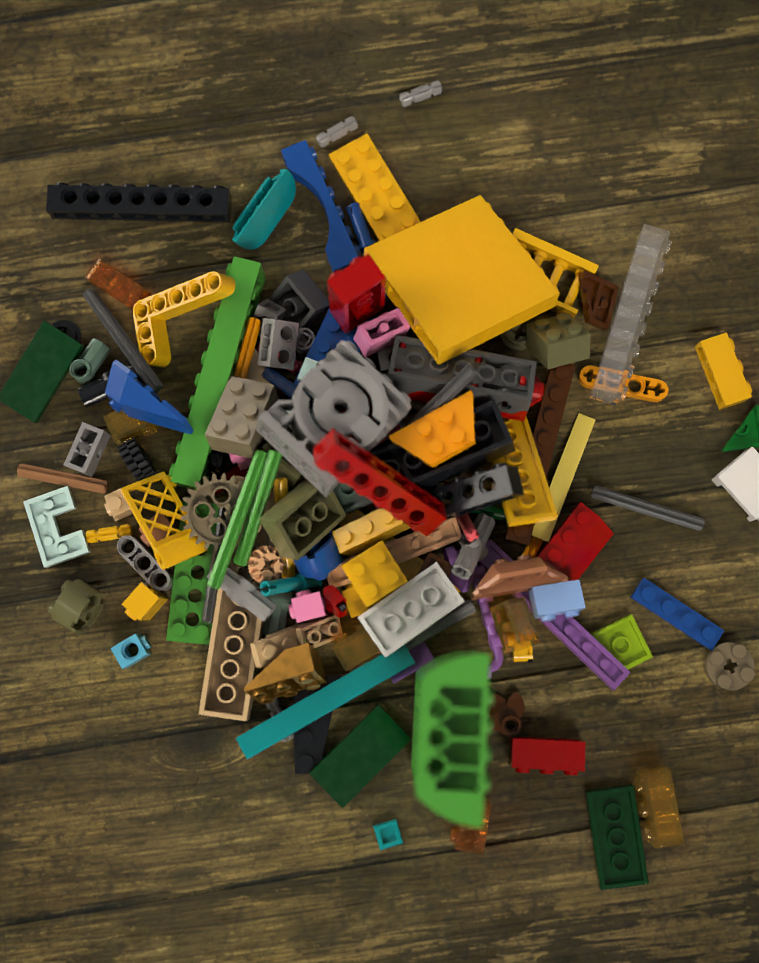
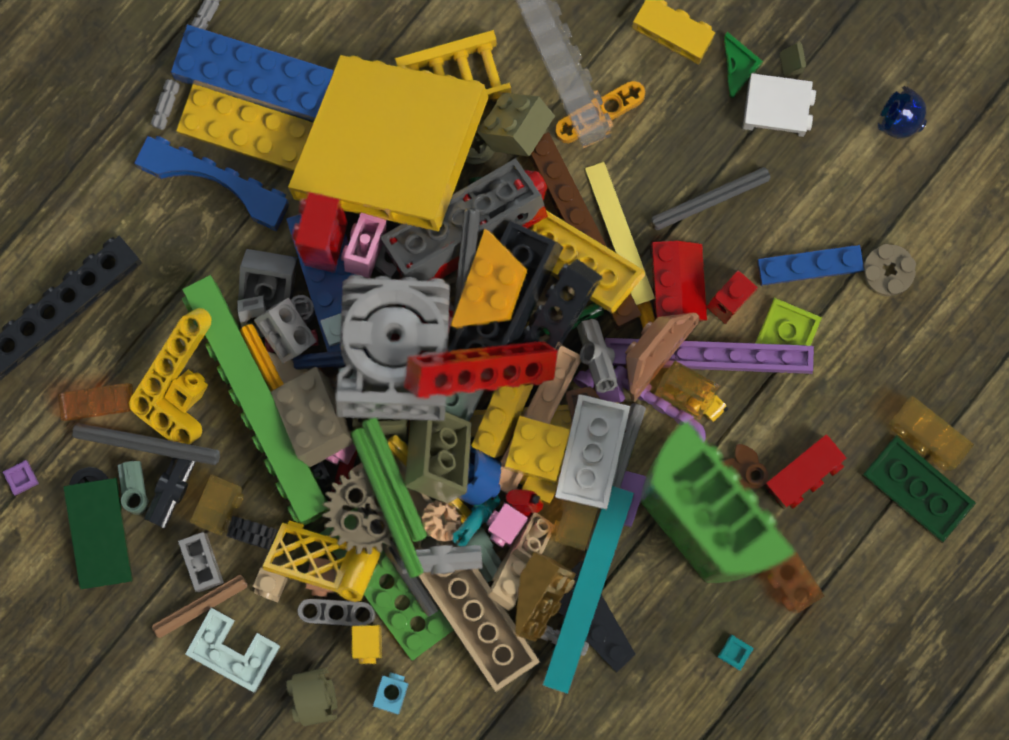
camera: 45 degrees left, 0 degrees up
yellow axle [86,524,133,543] -> none
blue wedge [105,360,194,435] -> none
teal brick [232,169,296,250] -> none
dark green tile [309,704,411,808] -> none
blue pin [346,203,376,255] -> none
coral axle [455,514,479,542] -> none
light blue brick [528,579,586,622] -> none
reddish brown wing [578,271,619,330] -> none
none -> medium lavender tile [3,460,39,496]
none -> yellow brick [164,369,208,413]
none -> blue brick [171,24,334,123]
none -> red torso [706,270,758,325]

